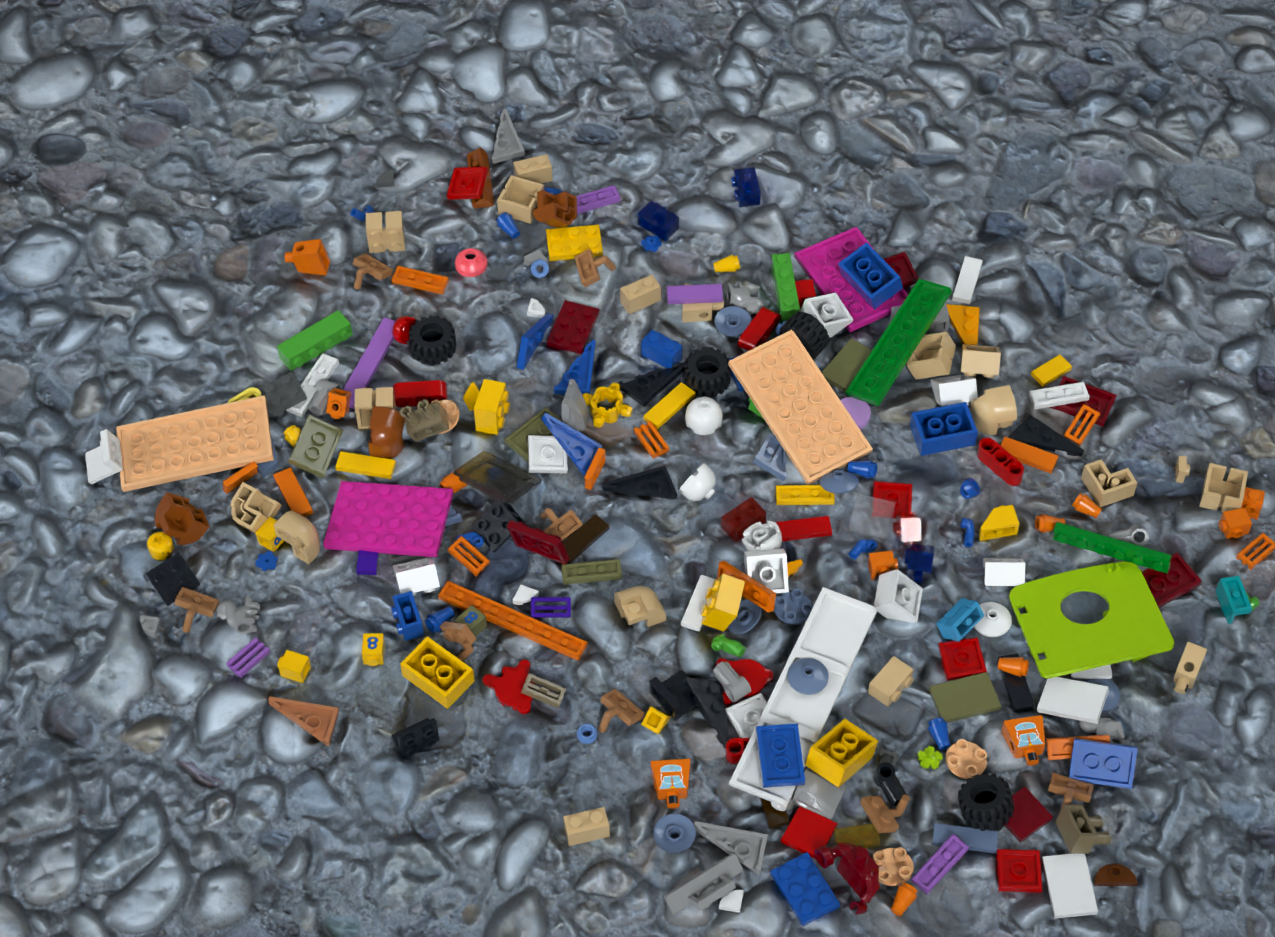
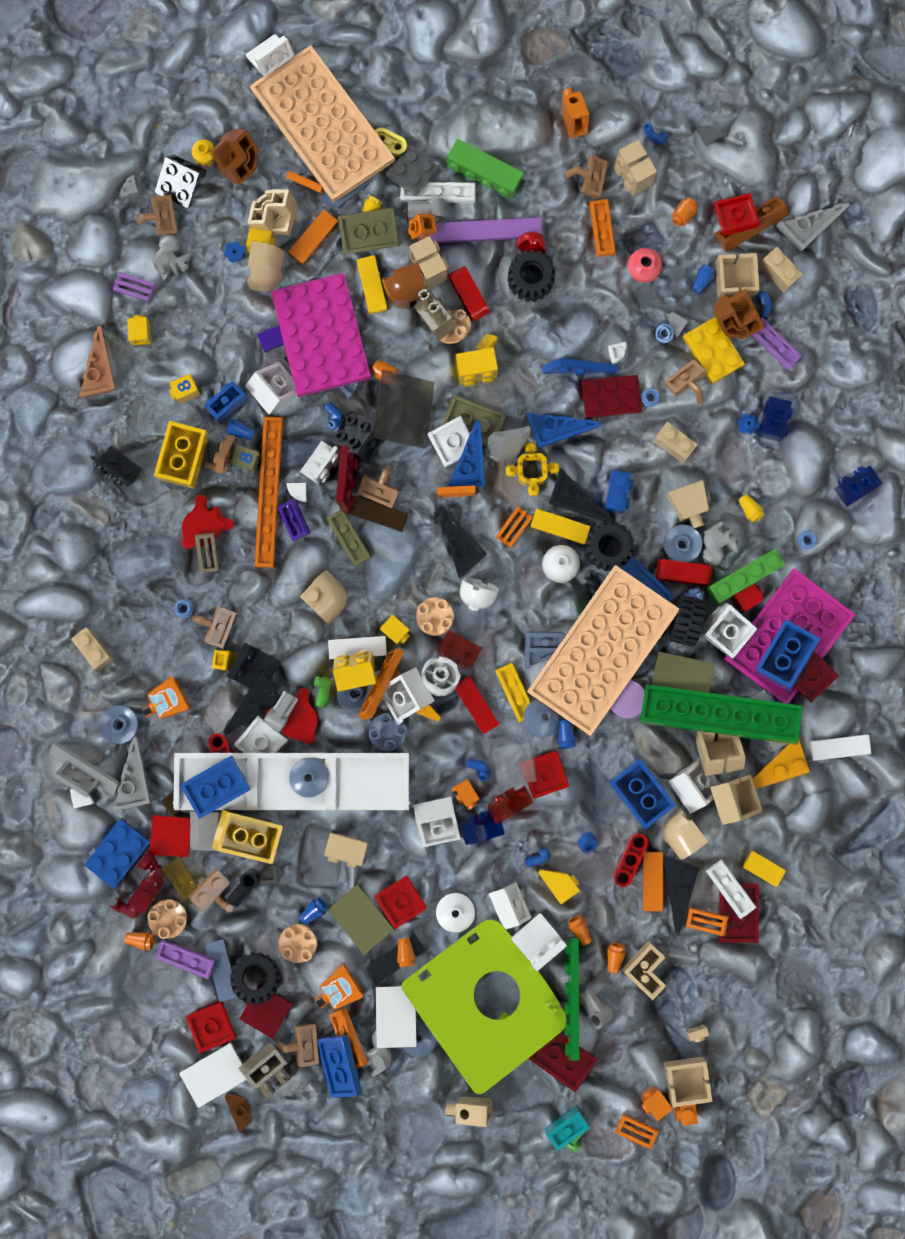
camera: 65 degrees right, 30 degrees up
orange tile [448,536,490,577] -> none
medium lavender tile [667,284,723,304] -> none
lime plant [917,746,943,769] -> none
dark azure brick [936,598,984,642] -> none
none -> white bracket [300,441,340,485]
none -> yellow brick [380,614,410,645]
none -> light nougat dish [416,597,454,636]
none -> white bracket [511,913,567,971]
none -> medium blue plate [641,388,660,407]
none -> orange brick [671,197,698,227]
none -> medium blue plate [797,531,817,550]

